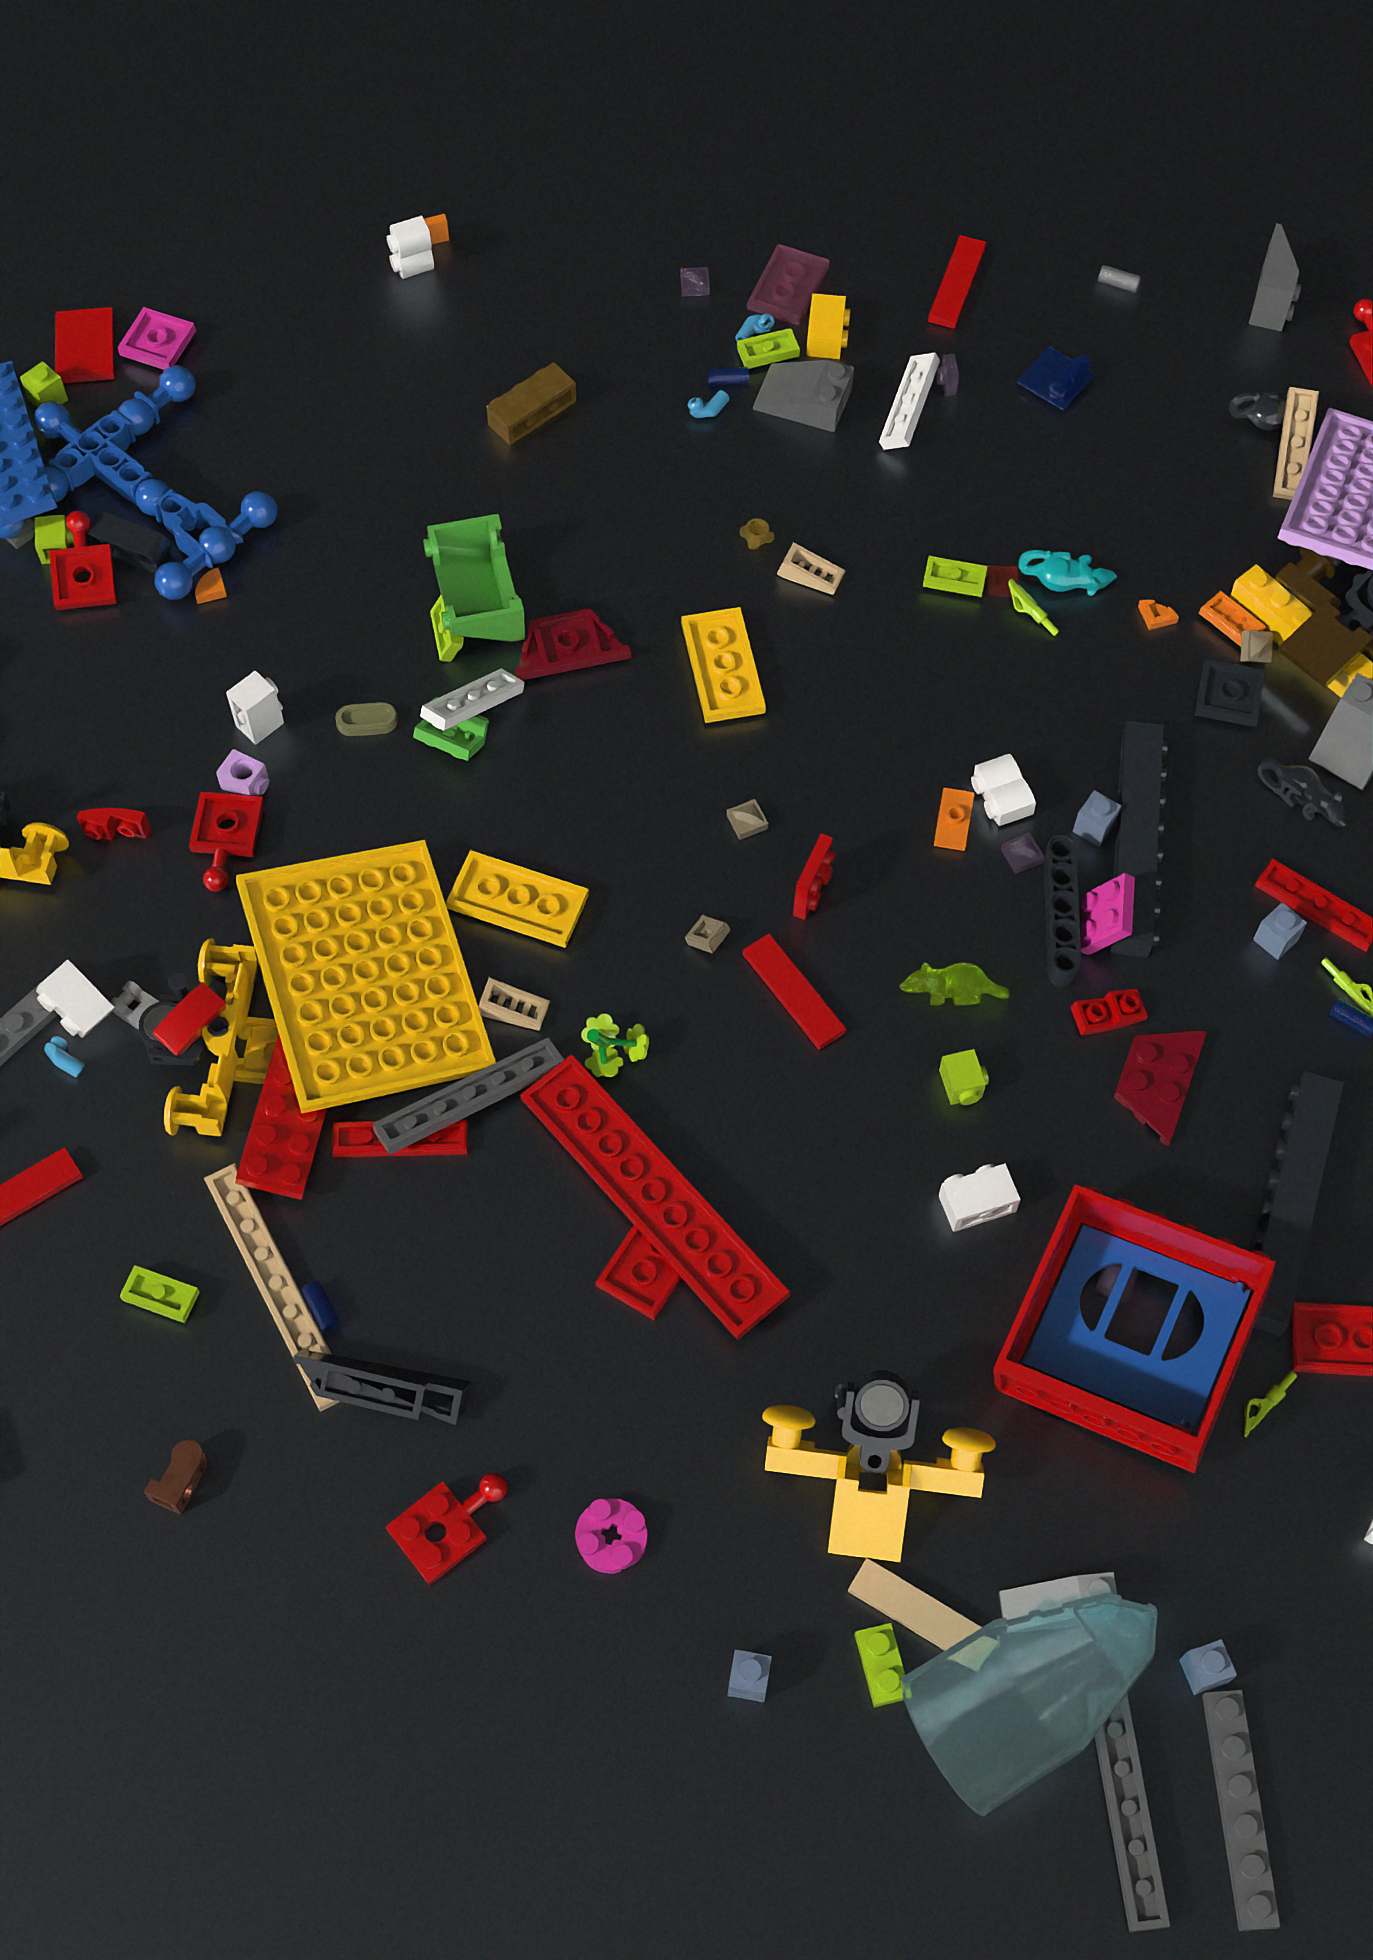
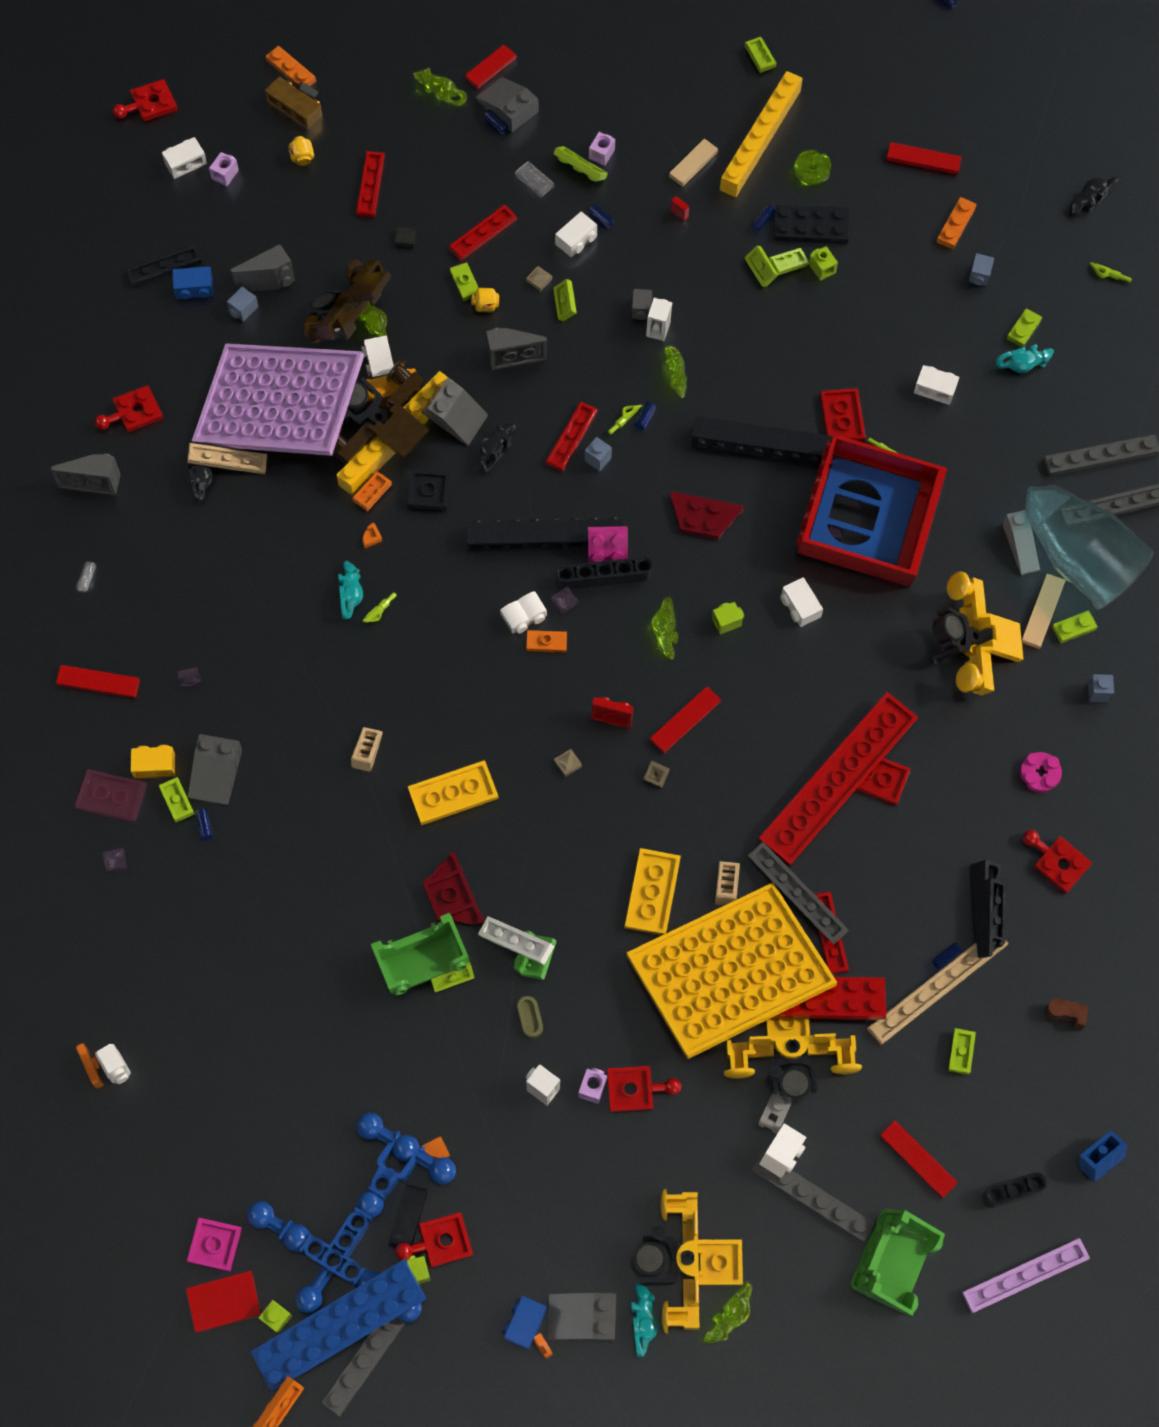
camera: 100 degrees left, 5 degrees up
dark azure arm [44,1036,85,1078] -> none
red slope [77,808,151,841] -> none
red slope [153,982,226,1056] -> none
pearl gold brick [486,362,576,445] -> none
lime plant [581,1013,649,1077] -> none
dark azure arm [688,390,730,418] -> none
dark azure arm [735,313,775,341] -> none
clear yellow plate [740,519,774,549] -> none
white plate [879,353,940,450] -> none
lime plate [923,556,987,597] -> none
clear red tile [987,565,1018,597] -> none
clear blue hinge [1016,347,1096,411] -> none
red slope [1070,989,1148,1036] -> none
sand blue brick [1073,790,1121,847] -> none
sand blue brick [1179,1639,1237,1696] -> none
dark tan tile [1241,630,1273,663] -> none

